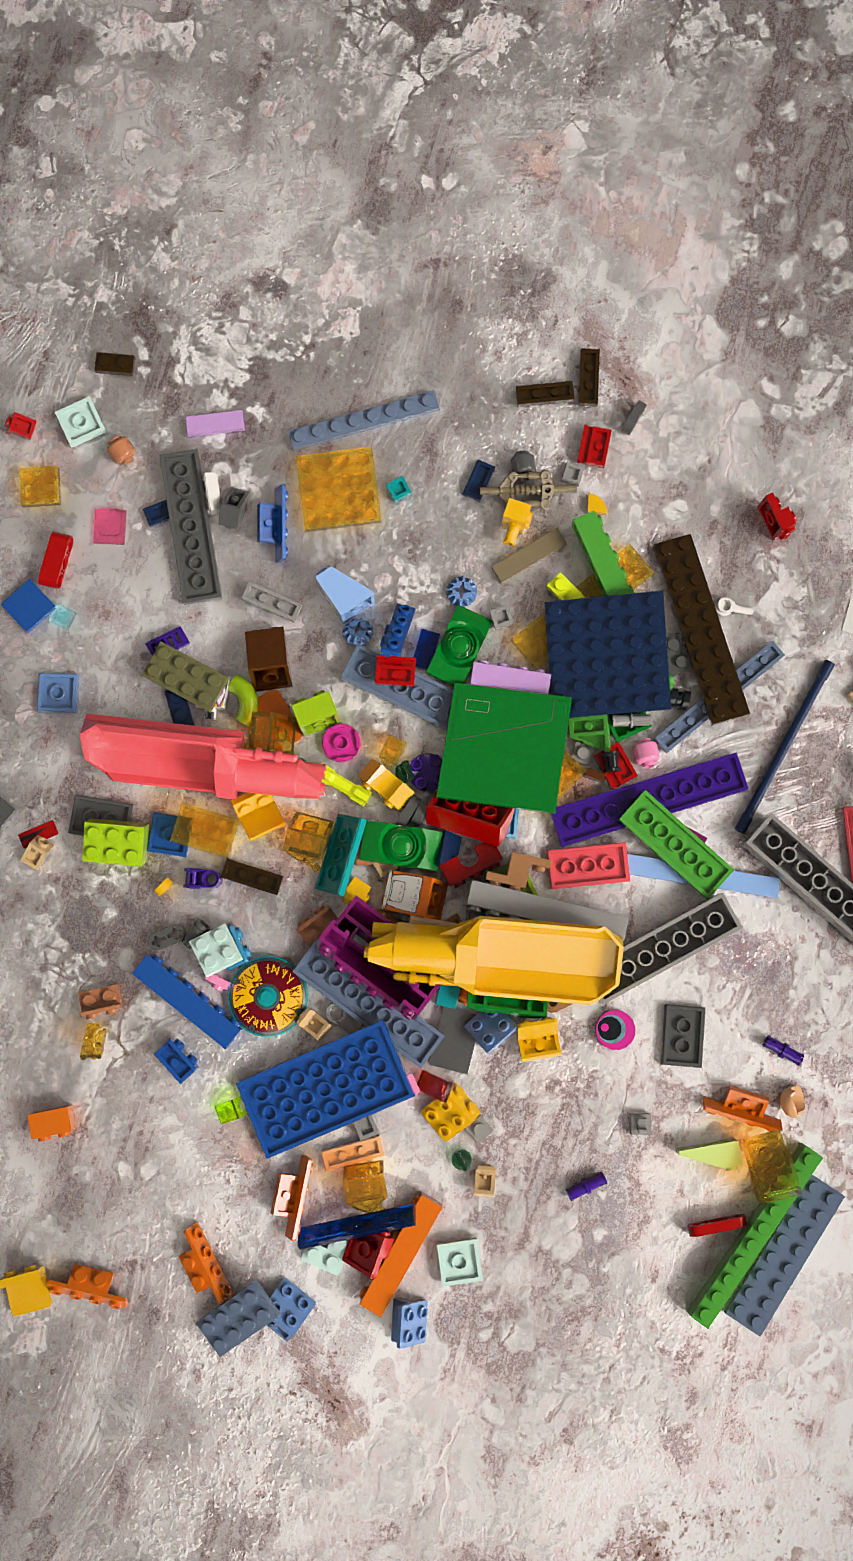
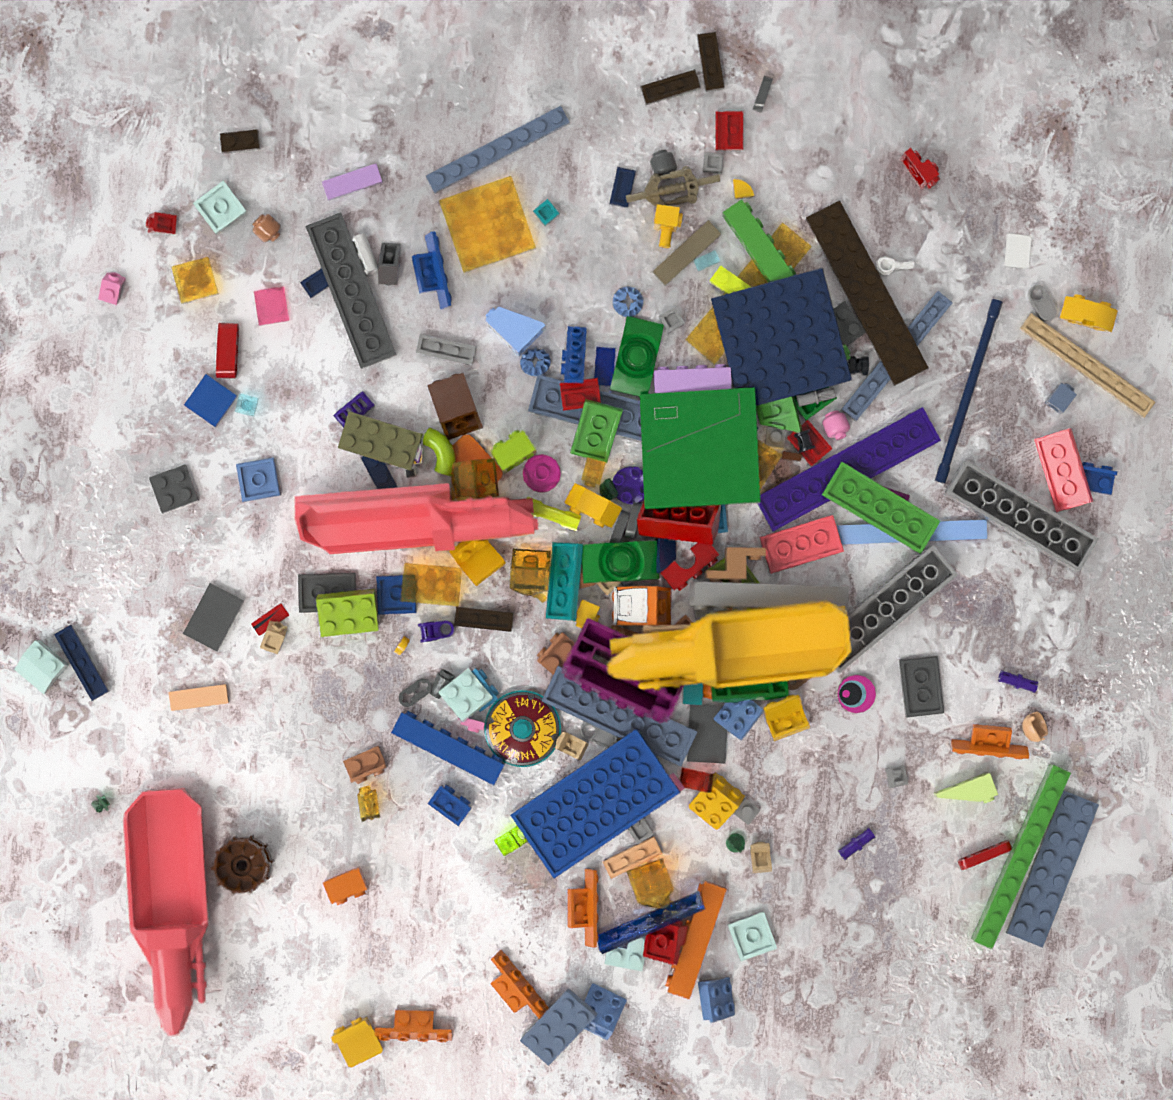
camera: 15 degrees left, 5 degrees up
clear yellow brick [741,1129,802,1204] -> none
none -> bright green tile [570,399,623,463]
none -> clear light blue piece [693,250,721,272]

